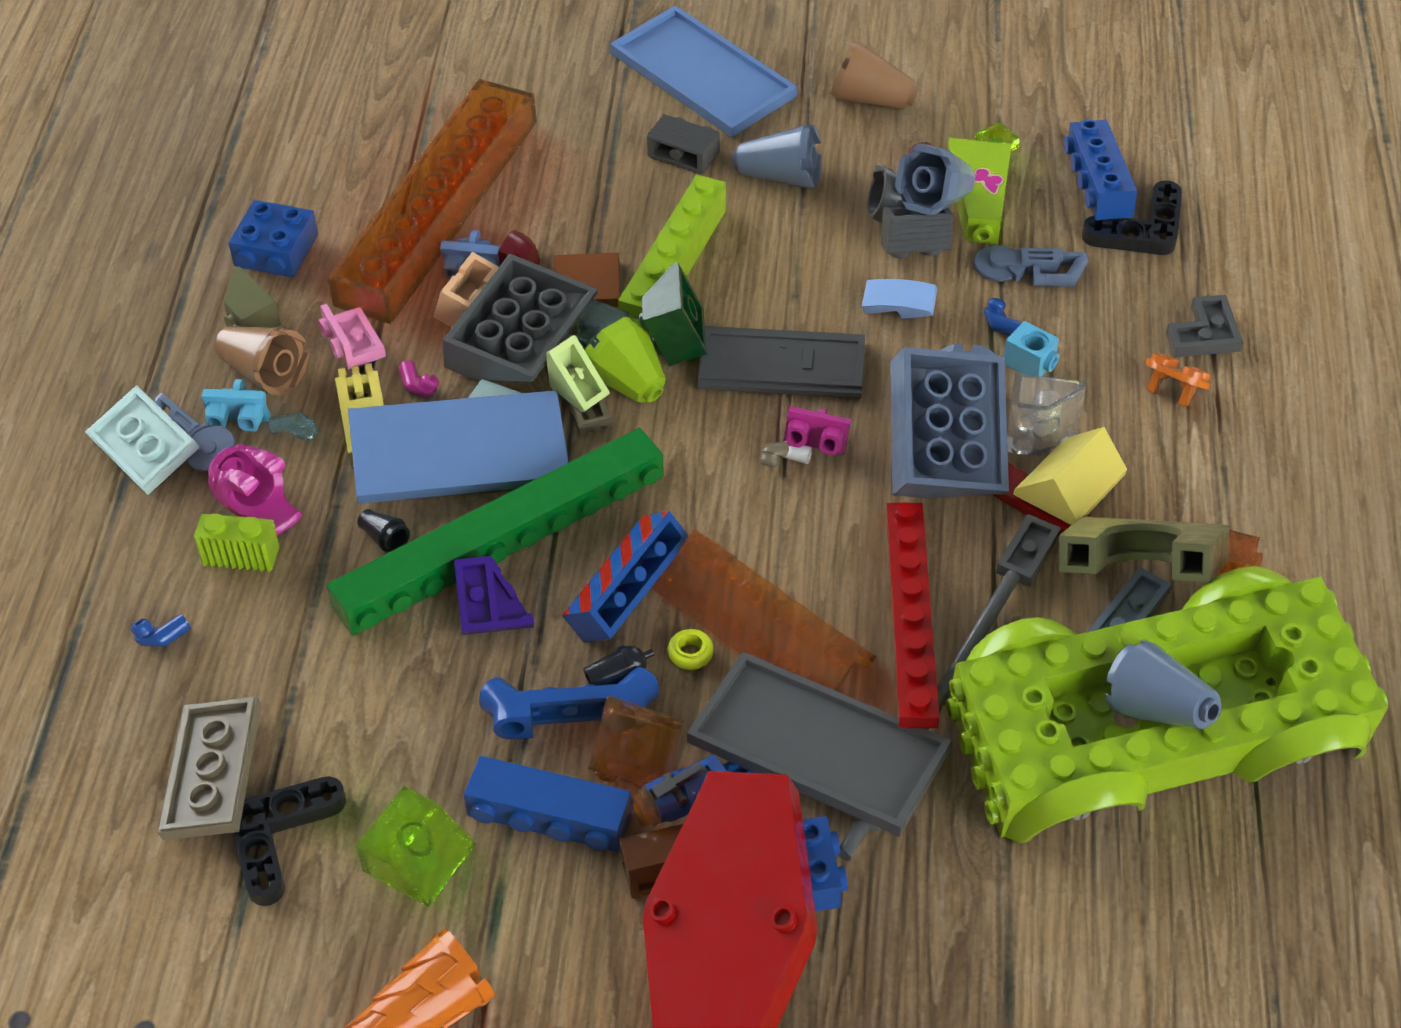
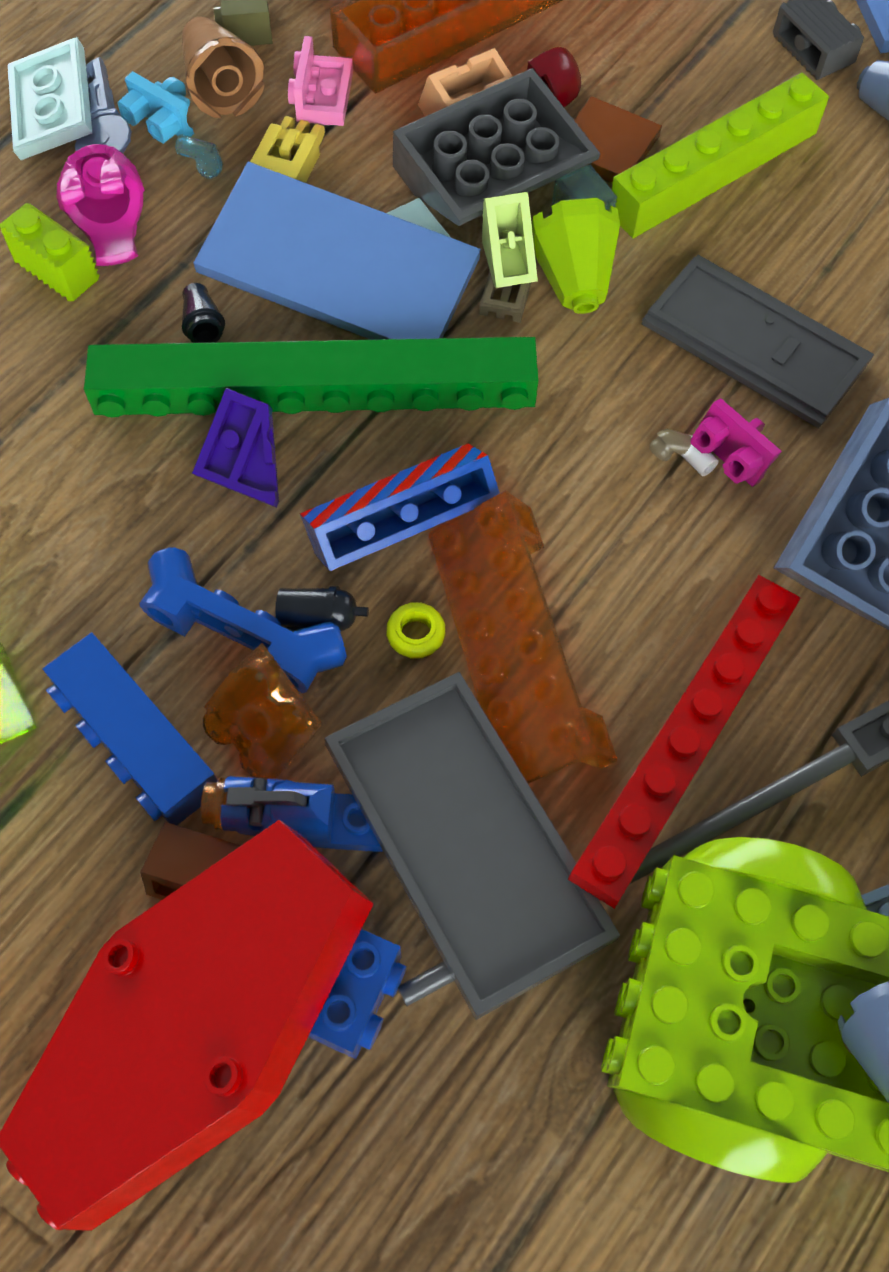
camera: 30 degrees right, 15 degrees up
dark pink arm [398,360,439,397] -> none
medium blue hips [440,230,500,279] -> none
dark green slope [639,263,707,366] -> none

